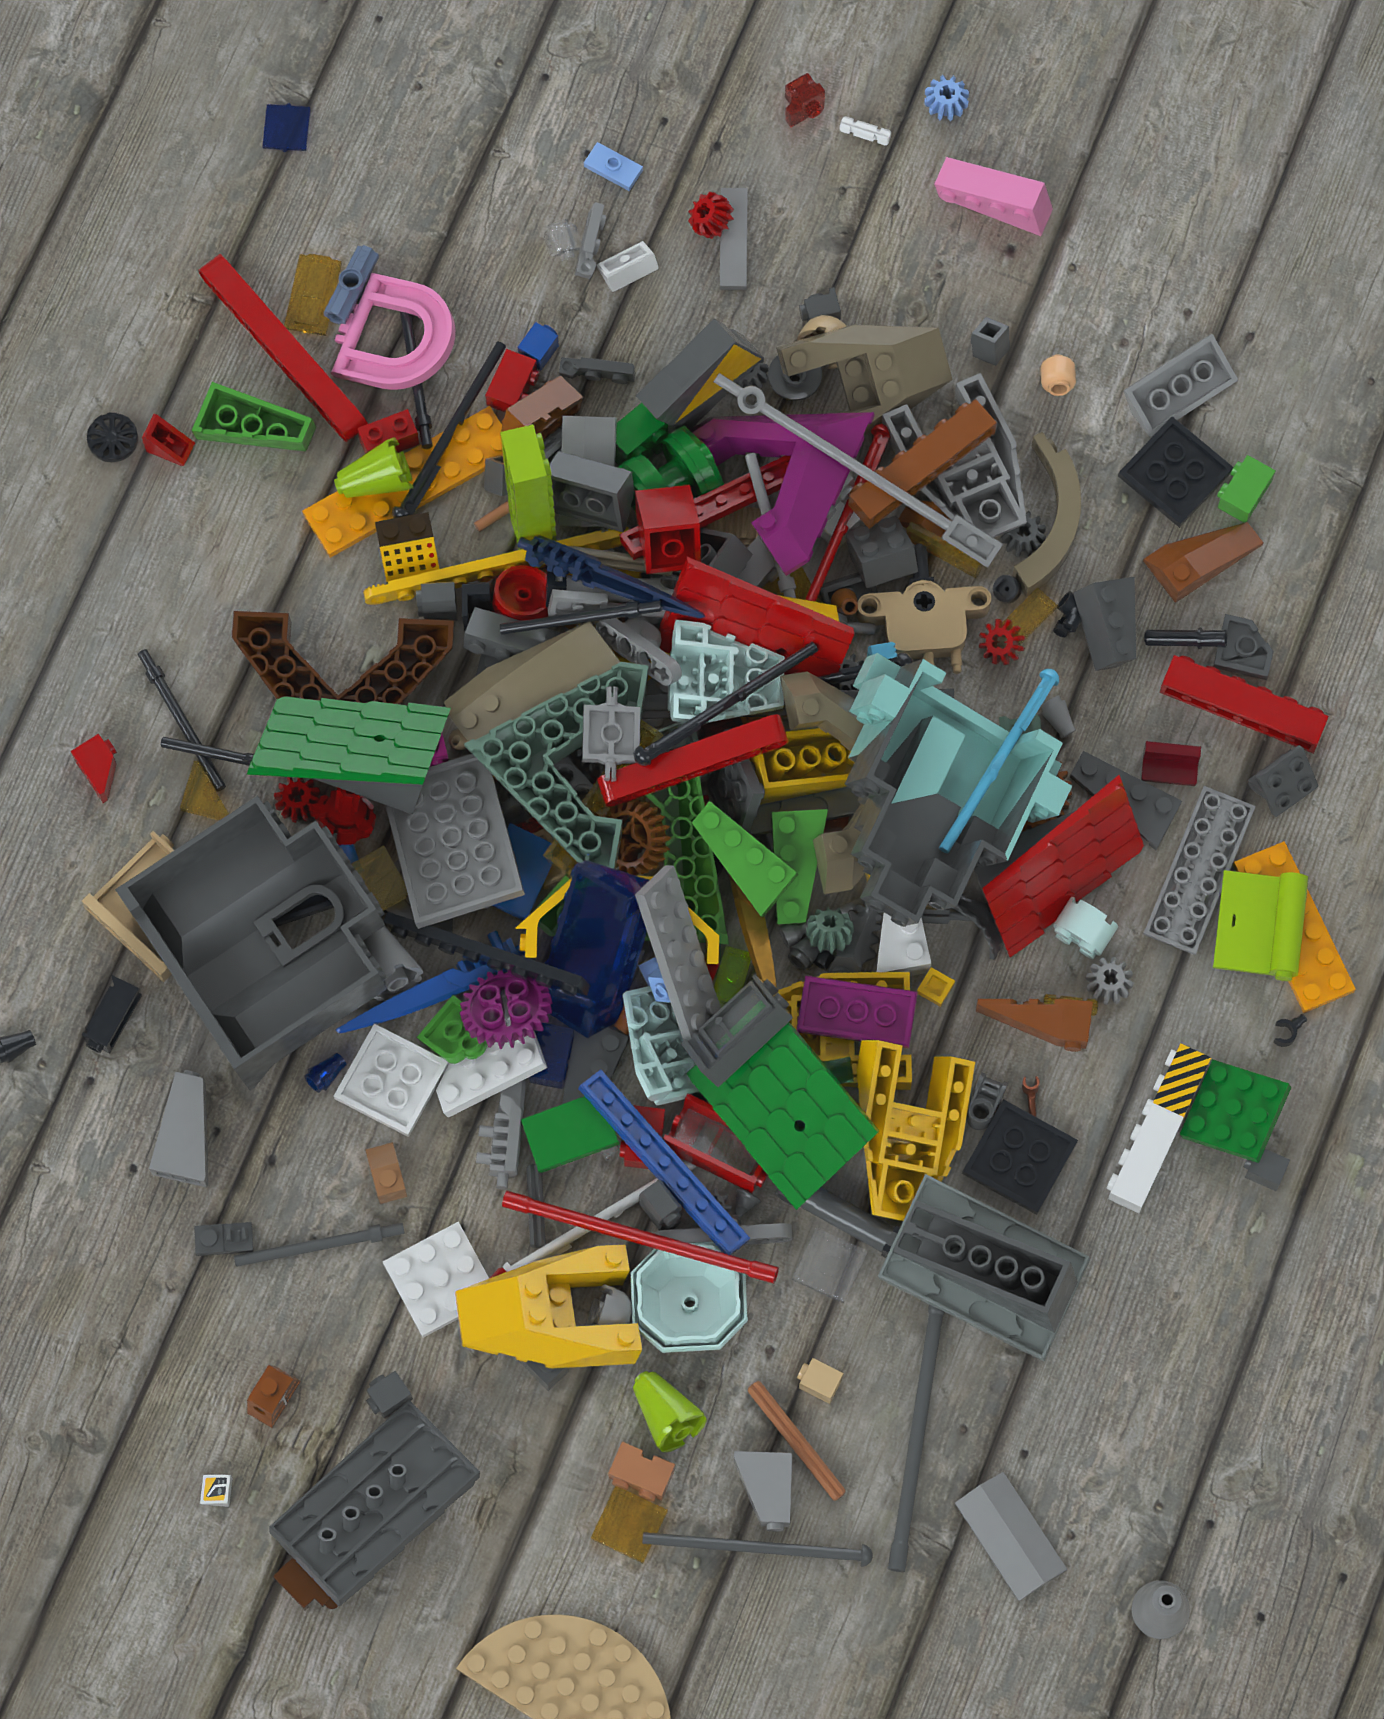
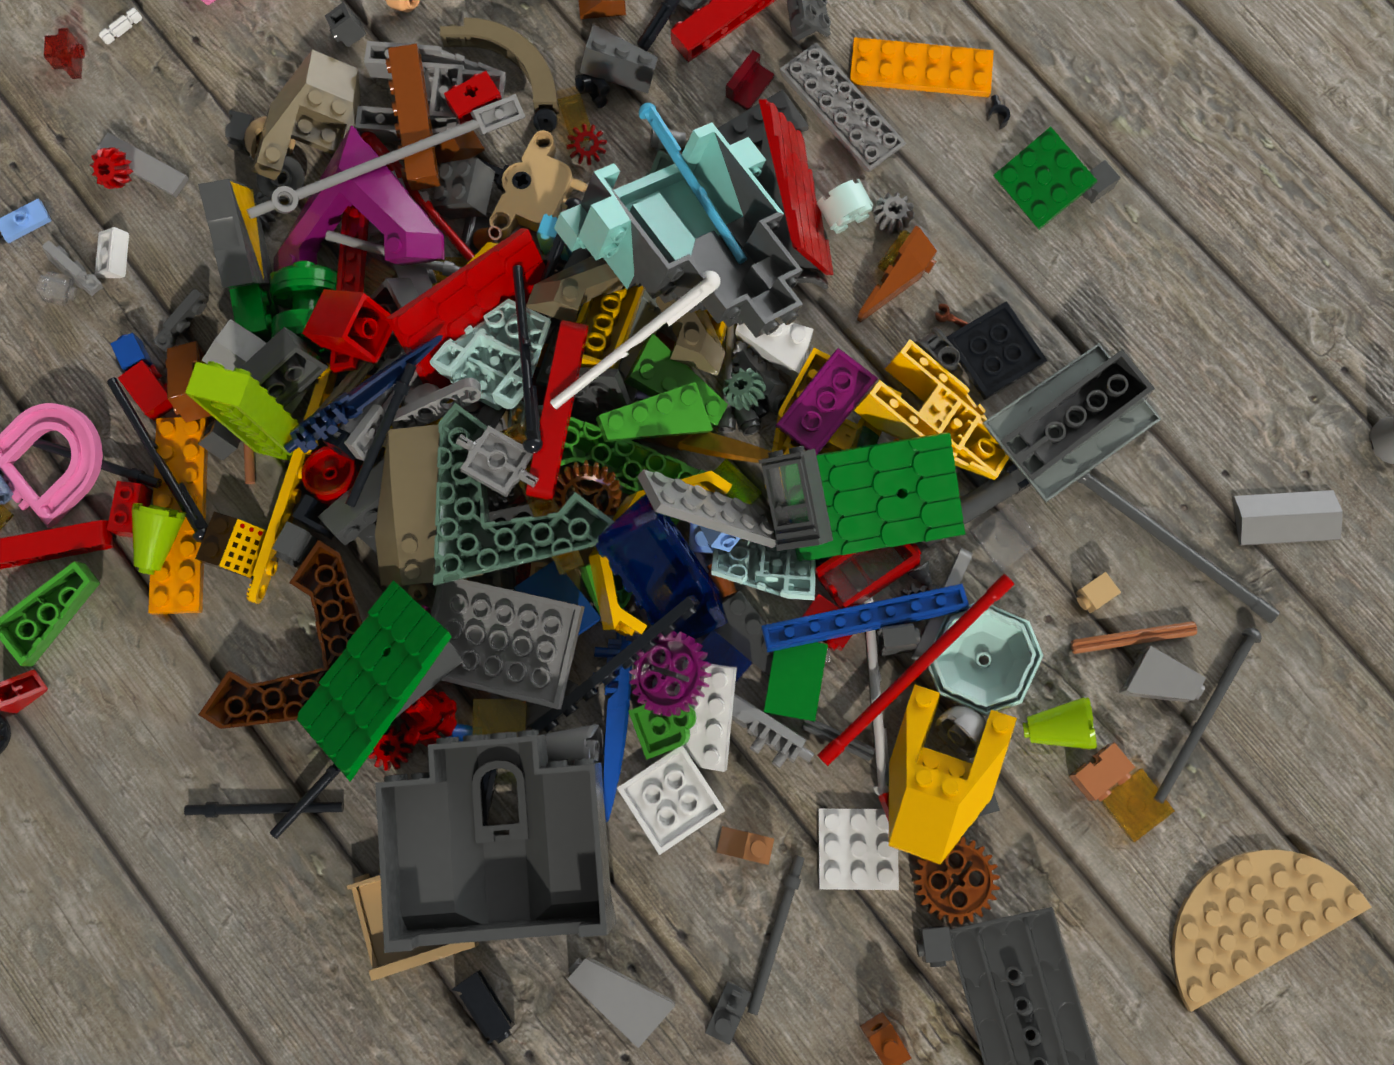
camera: 60 degrees left, 5 degrees up
red slope [71,734,117,803] -> none
clear yellow tile [180,761,229,820] -> none
clear blue cone [304,1053,347,1093] -> none
clear yellow tile [906,522,982,579] -> none
yellow tile [917,967,955,1007] -> none
dark grey gear [1000,511,1046,557] -> none
white brick [1106,1043,1211,1213] -> none
lime door [1213,870,1309,981] -> none
none -> red brick [444,71,502,124]
none -> white bar [550,270,720,409]
none -> dark orange gear [912,836,1000,924]

